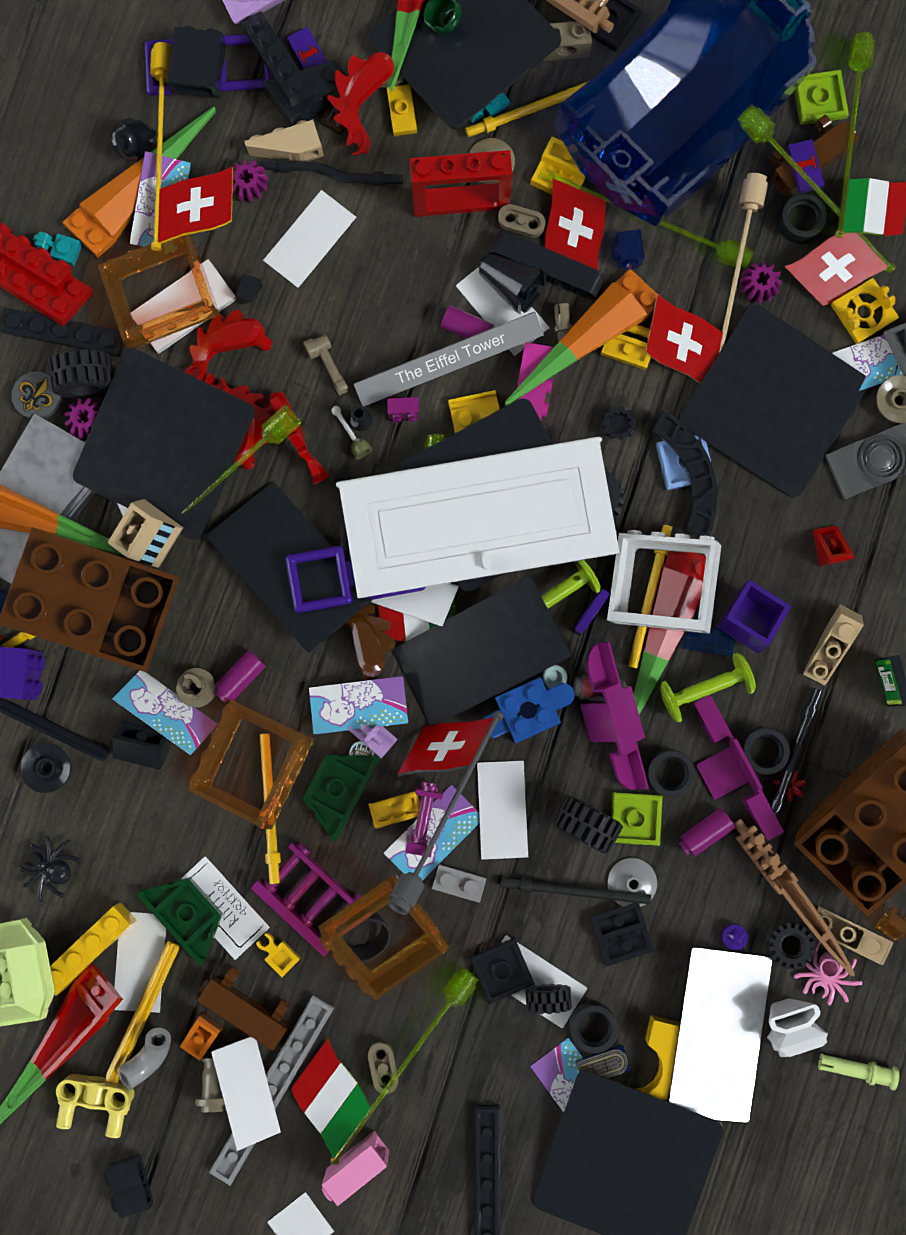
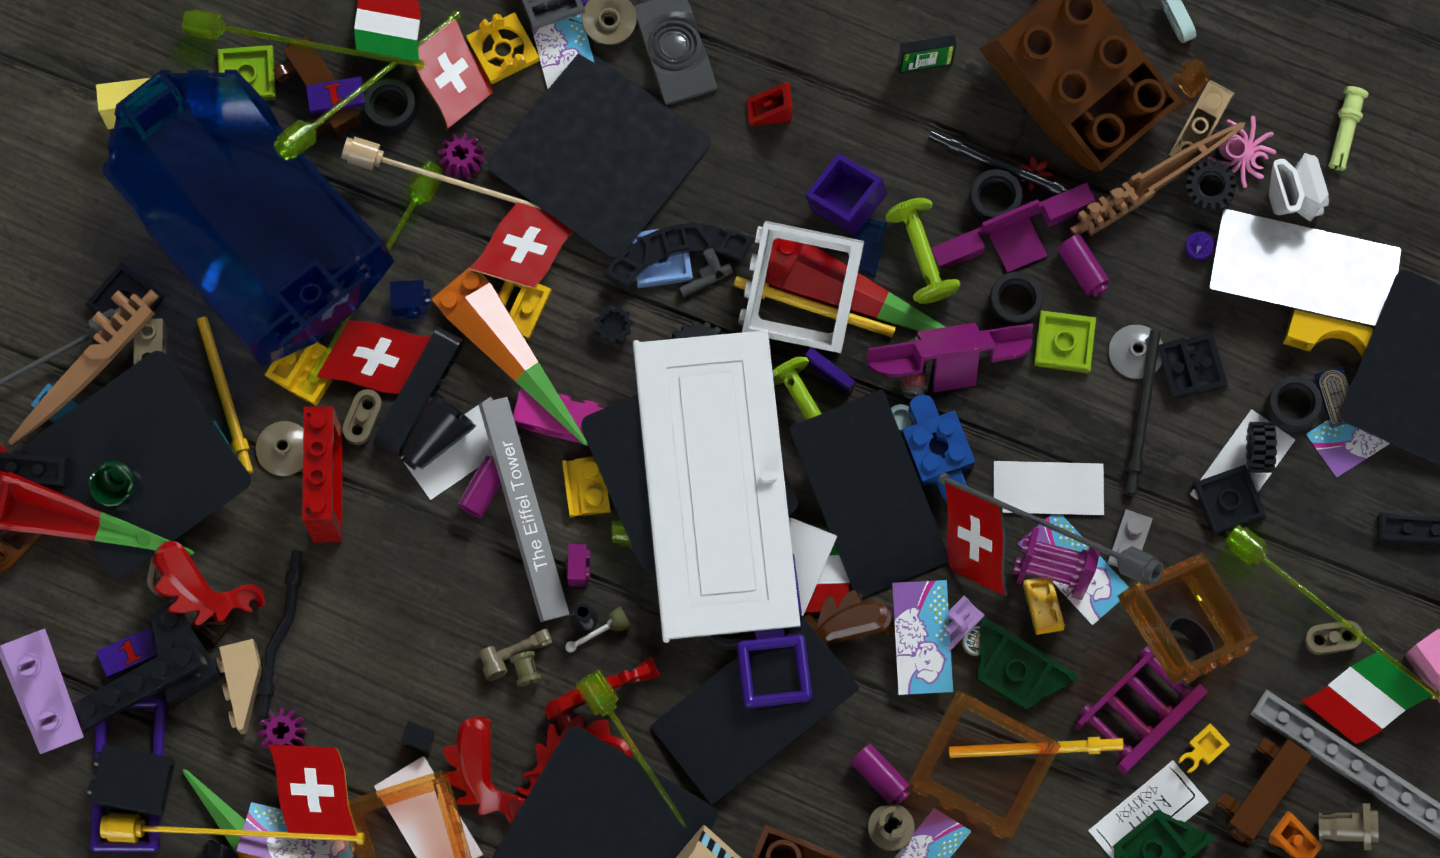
camera: 90 degrees left, 10 degrees down
white sticker [211,1037,281,1151] -> none
white sticker [263,190,356,288] -> none
yellow plate [387,84,417,136] -> none
dark tan pin [553,303,573,343] -> none
black tyre [553,796,623,854] -> none
tan slope [803,605,864,685] -> none
none -> olive bush [510,651,542,687]
none -> dark grey hose [679,248,733,298]

